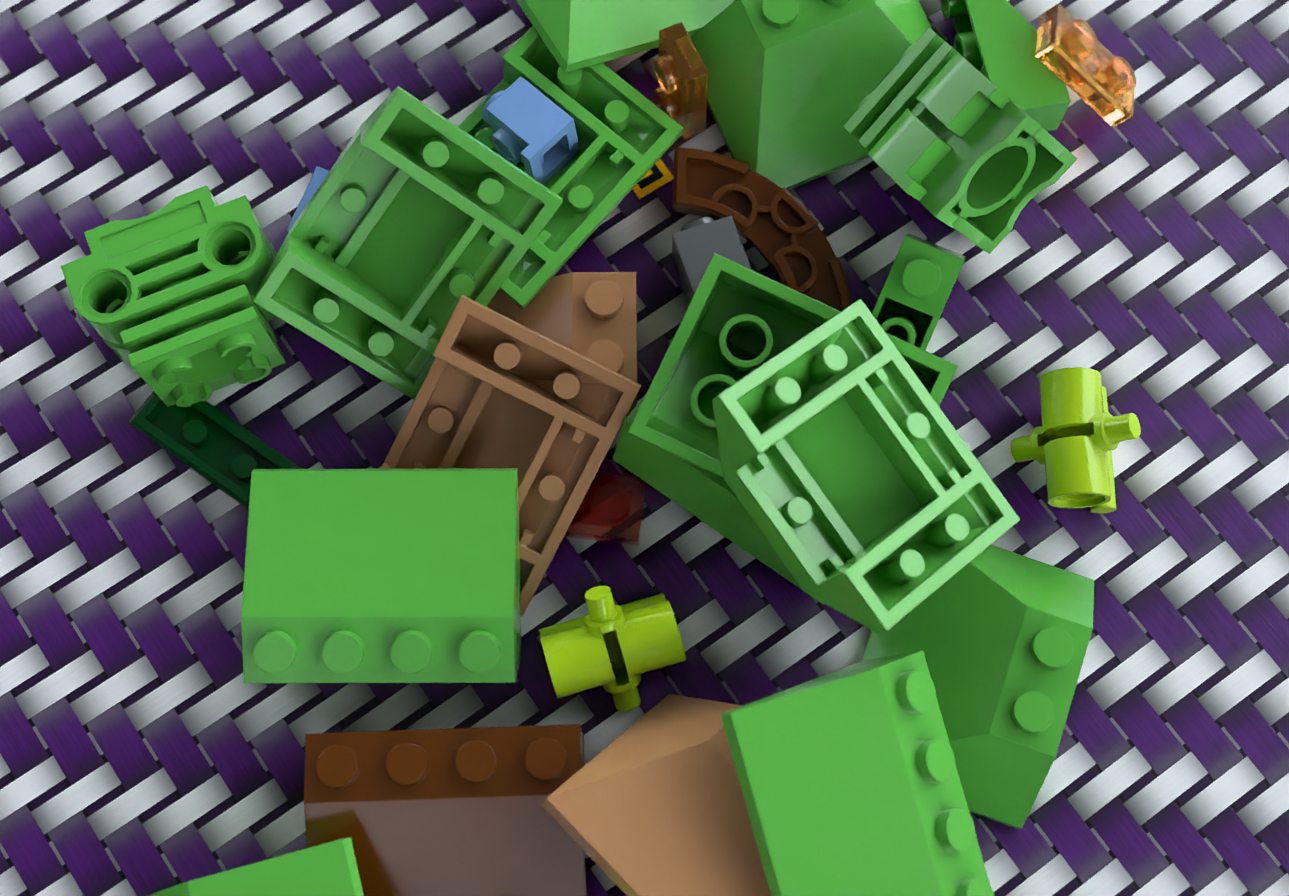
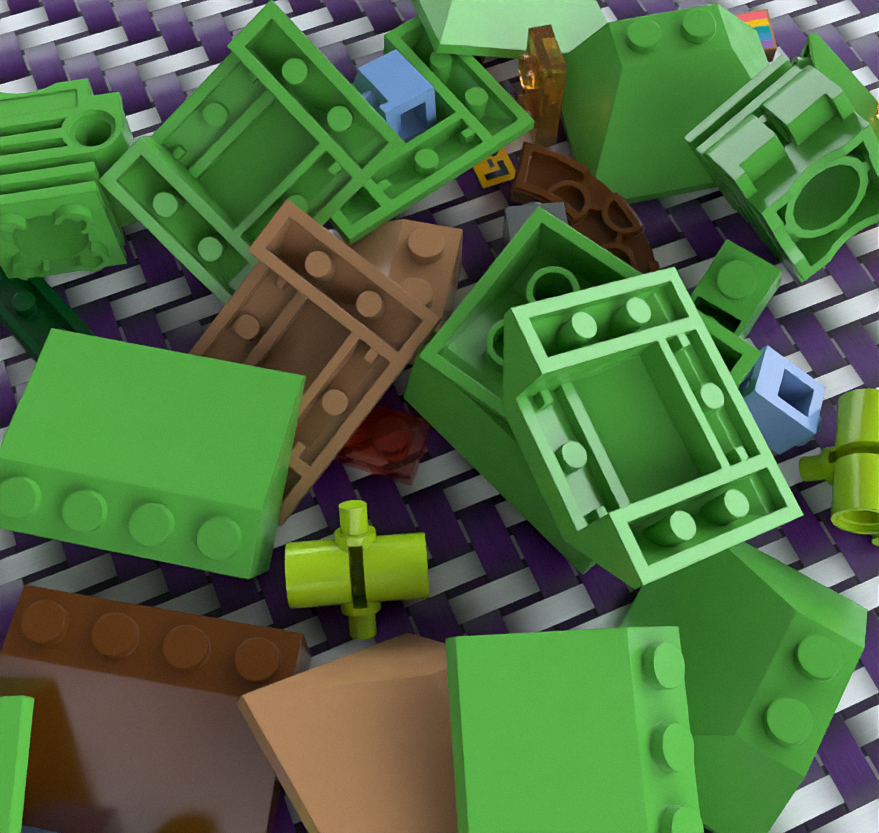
camera: 10 degrees right, 10 degrees down
none -> medium blue brick [738,345,826,455]

